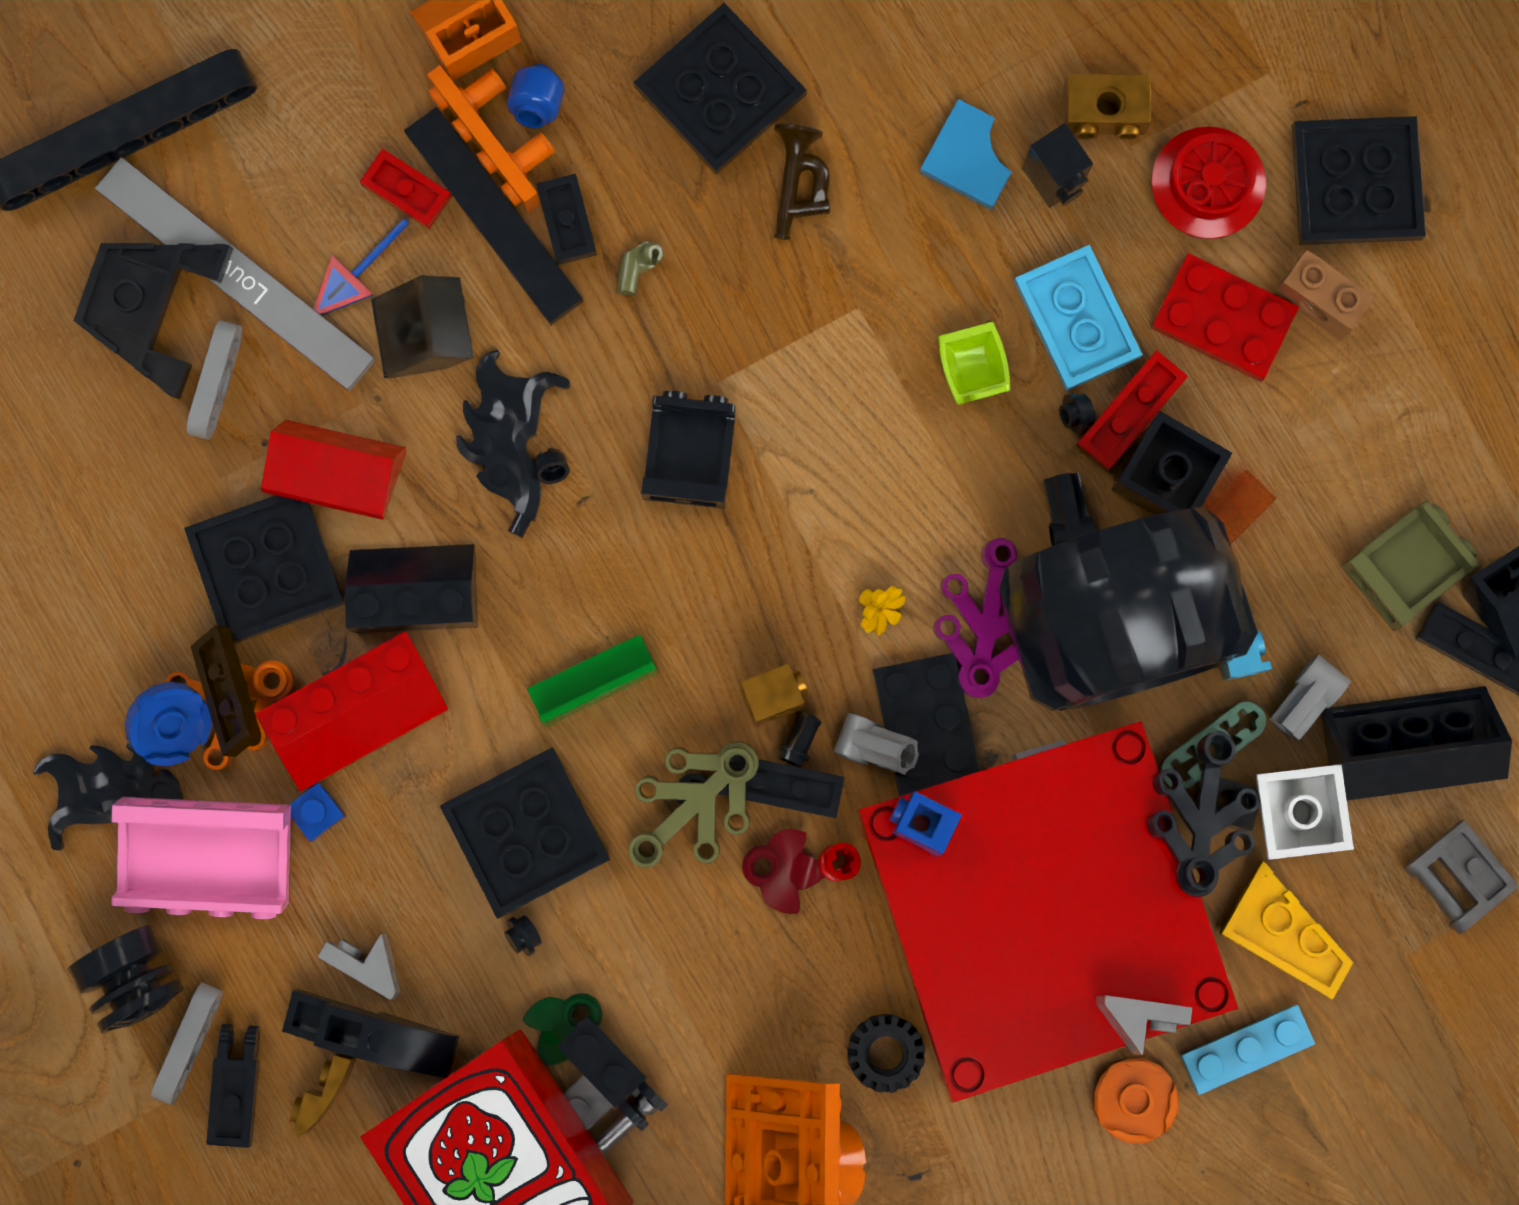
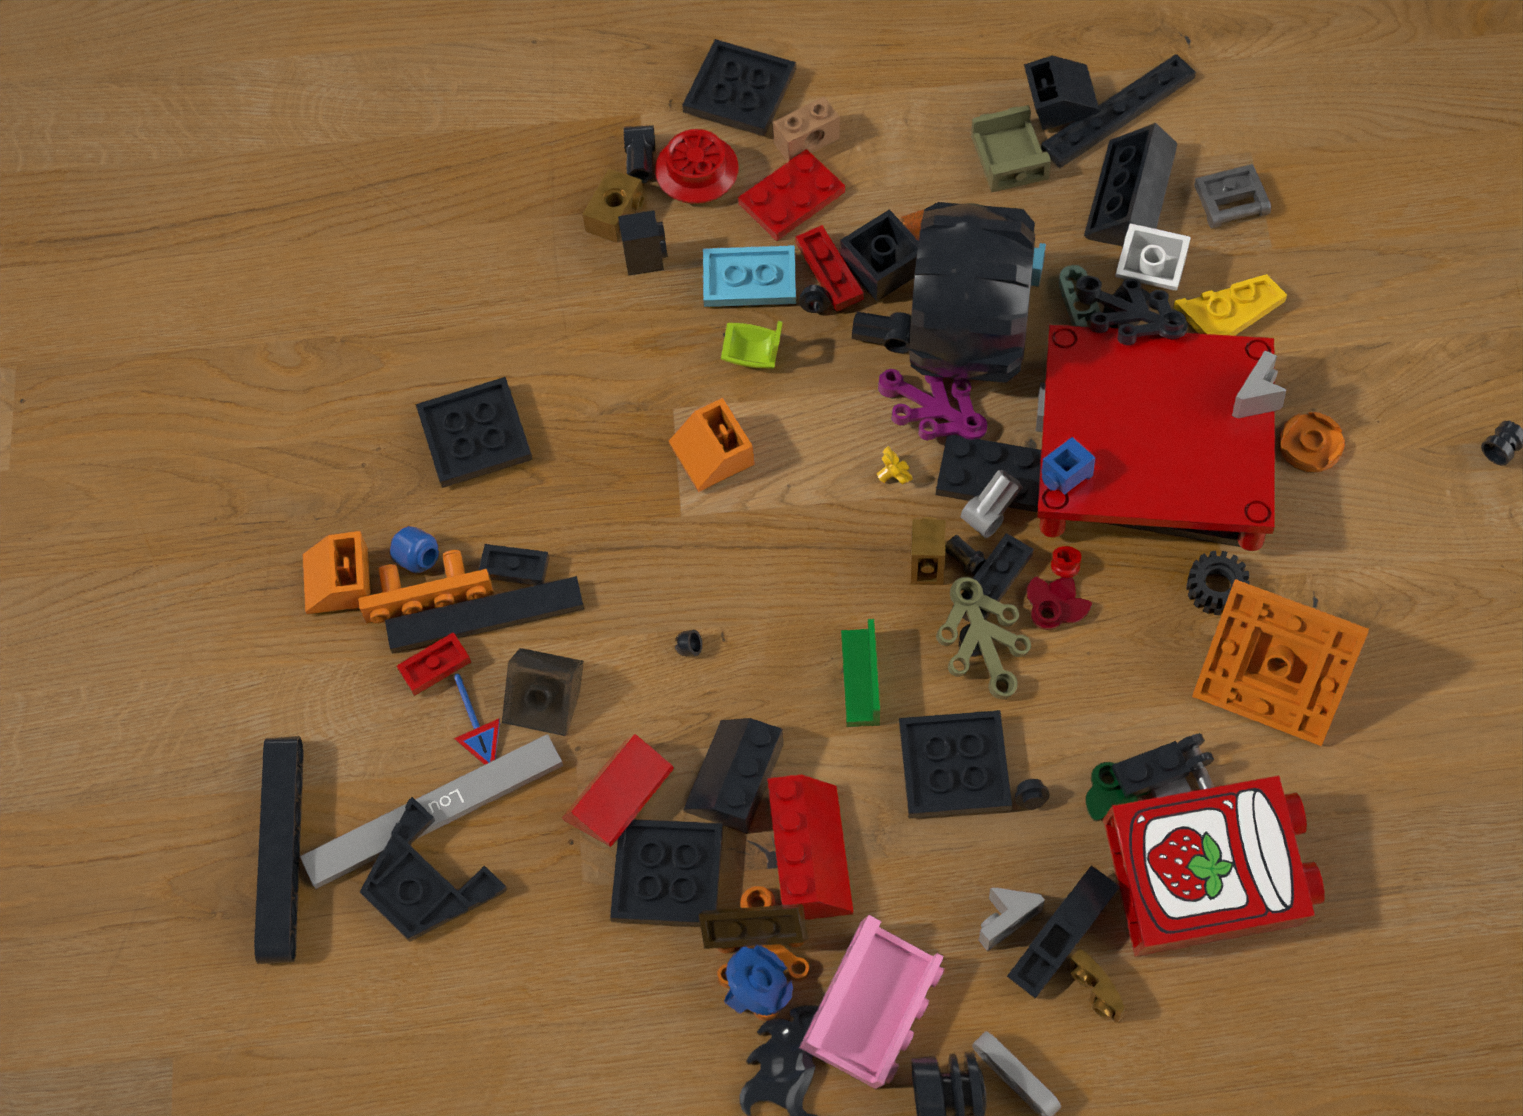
camera: 60 degrees left, 20 degrees down
light grey beam [187,320,242,440] -> none
black hinge [206,1024,260,1148] -> none
blue plate [289,782,346,842] -> none
black piece [456,350,570,539] -> none
olive arm [616,241,663,296] -> none
black panel [641,391,736,509] -> none
dark brown piece [774,124,830,240] -> none
dark azure tile [919,99,1012,210] -> none
medium azure plate [1179,1004,1315,1095] -> none
light grey piece [1269,654,1351,741] -> none
none -> black piece [624,125,655,183]
none -> orange slope [669,398,755,492]

